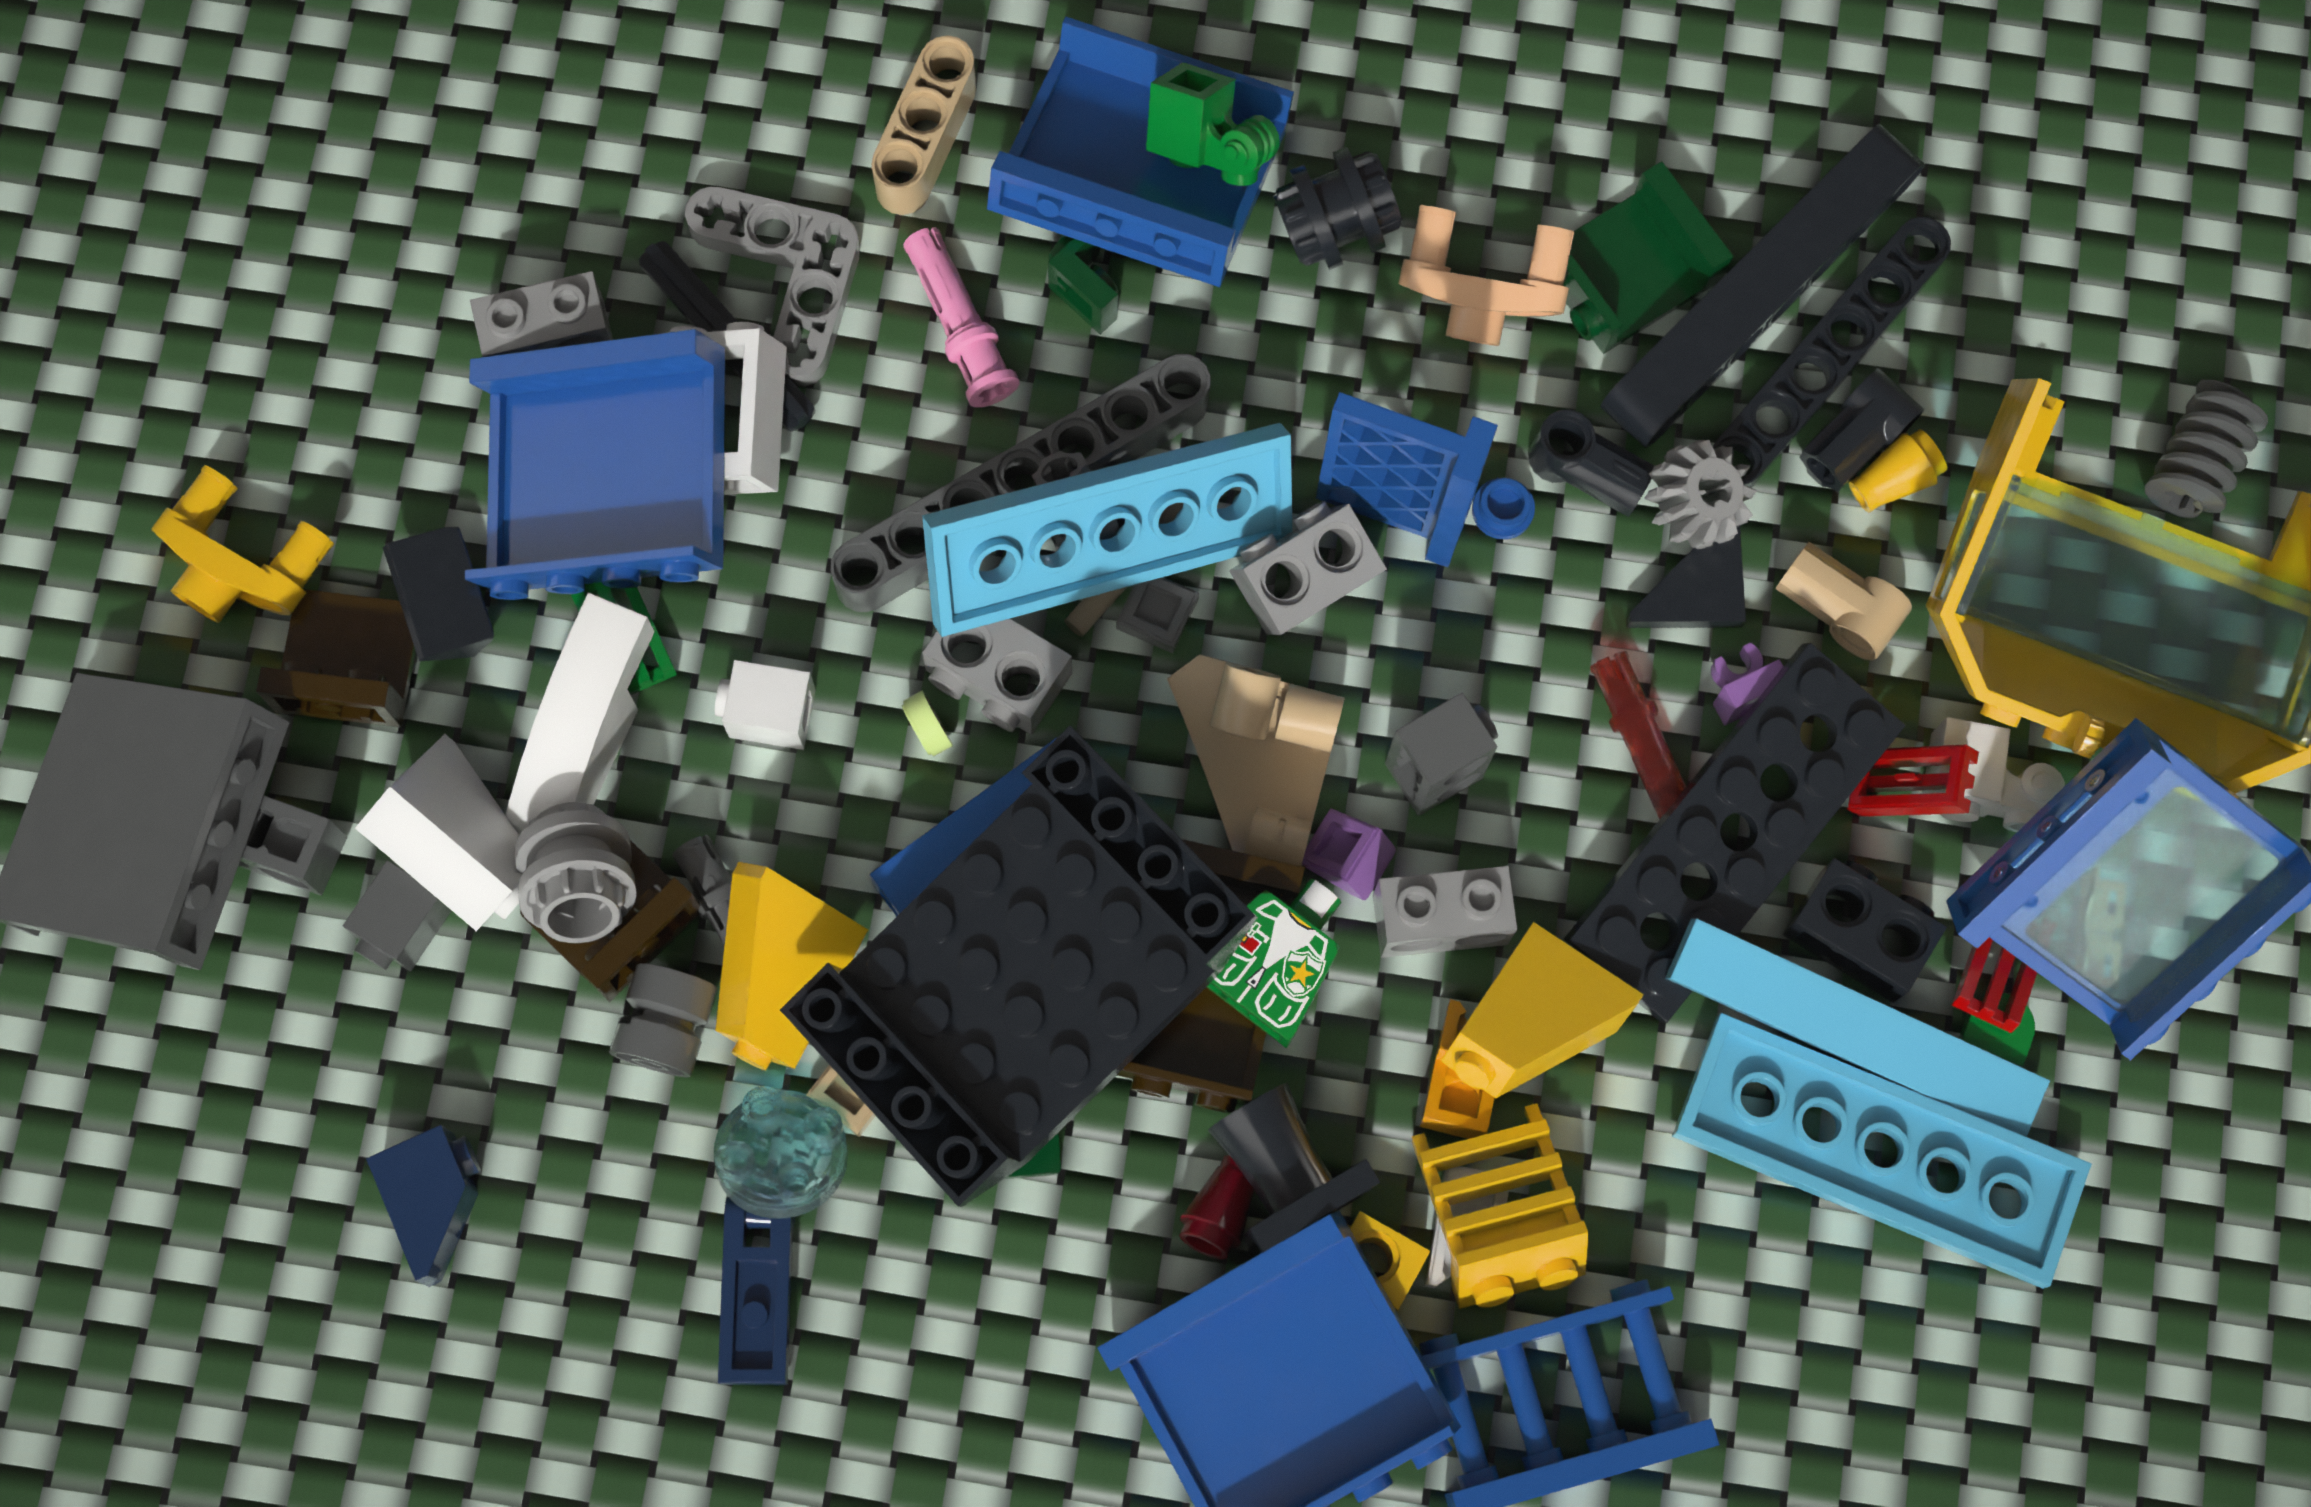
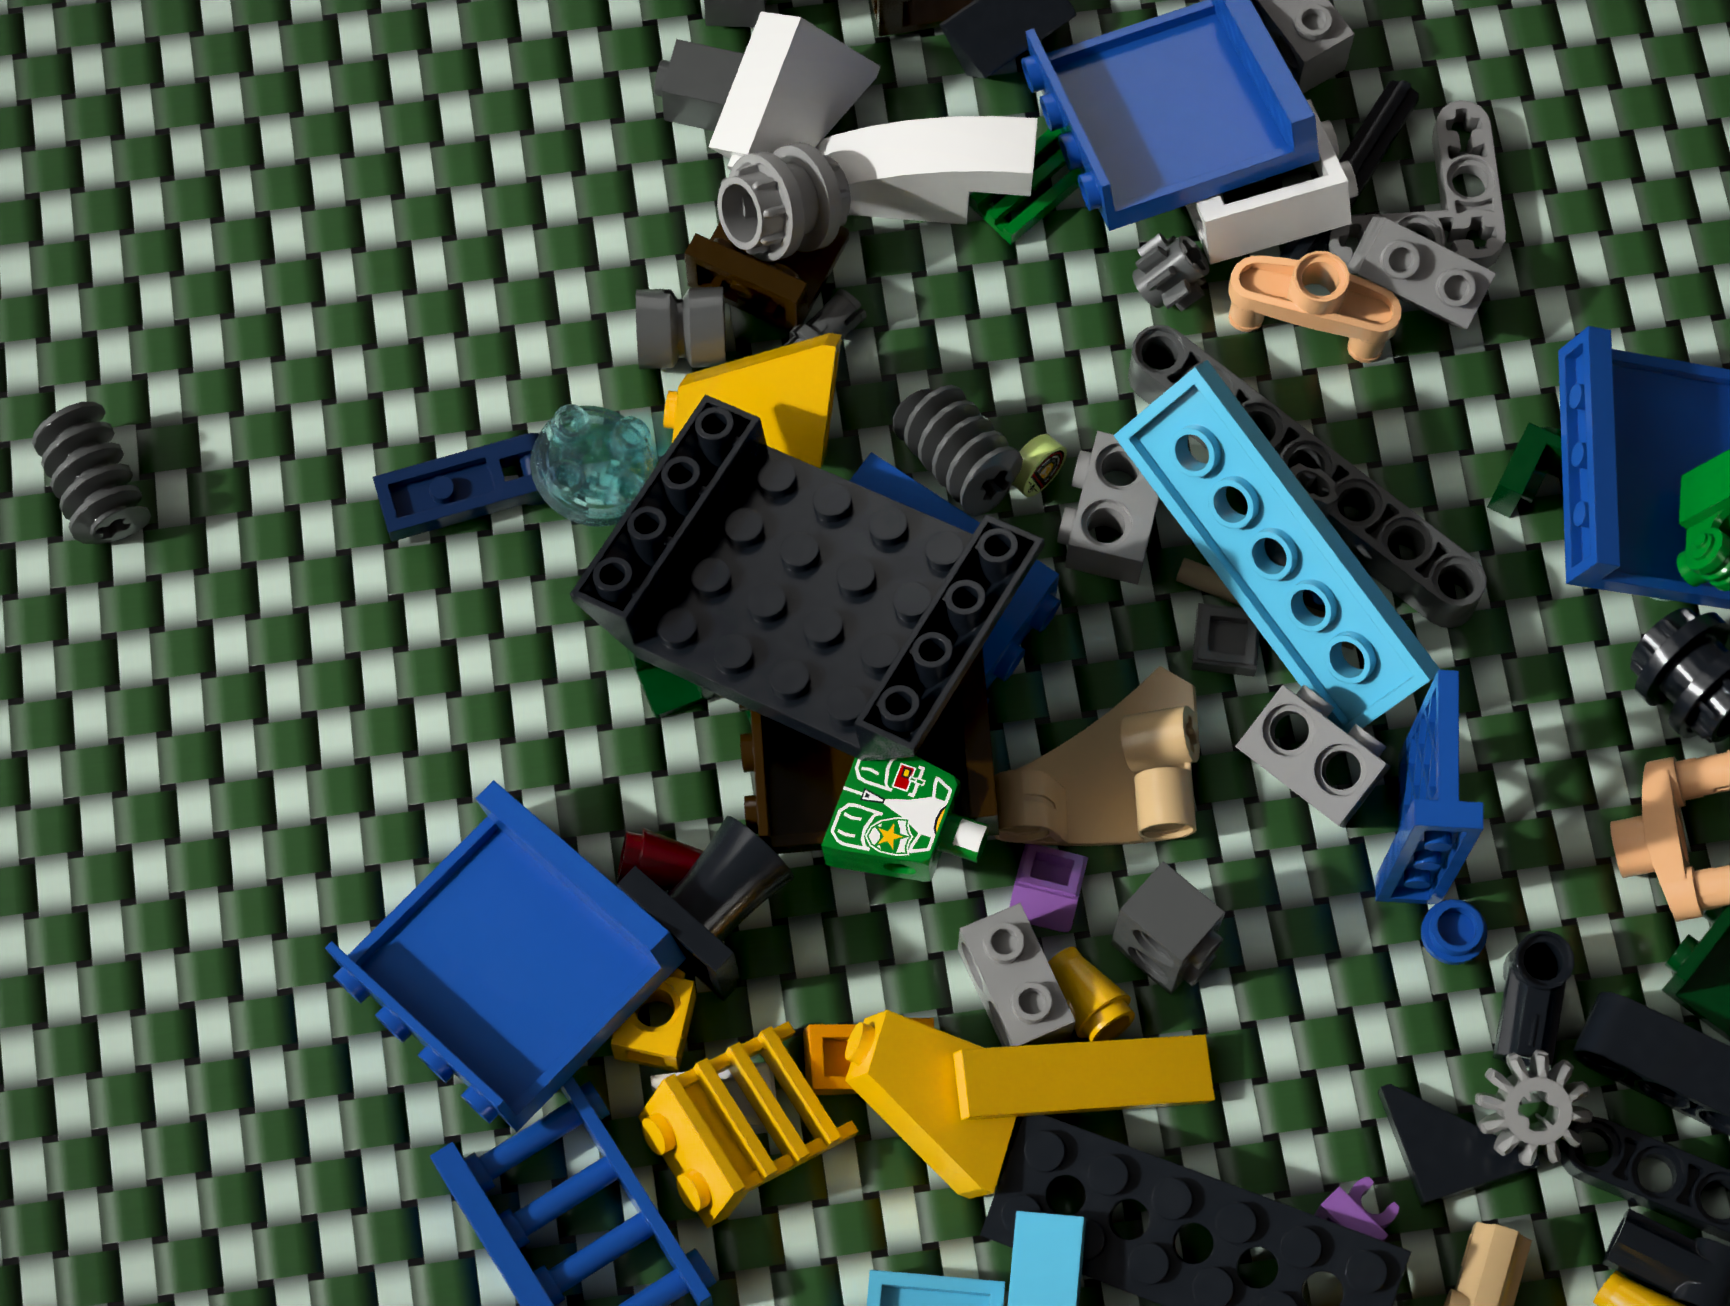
camera: 75 degrees right, 5 degrees down
dark blue slope [366,1125,481,1287] -> none
white brick [715,660,816,750] -> none
tan beam [871,35,976,215] -> none
bright pink pin [903,227,1020,407] -> none
clear red pin [1590,651,1686,820] -> none
none -> dark grey piece [893,385,1023,517]
none -> yellow tile [953,1034,1215,1121]
none -> yellow cone [1048,946,1135,1041]
none -> dark grey gear [1132,233,1209,312]
none -> light nougat connector [1228,251,1402,363]
none -> light grey brick [1347,216,1496,329]

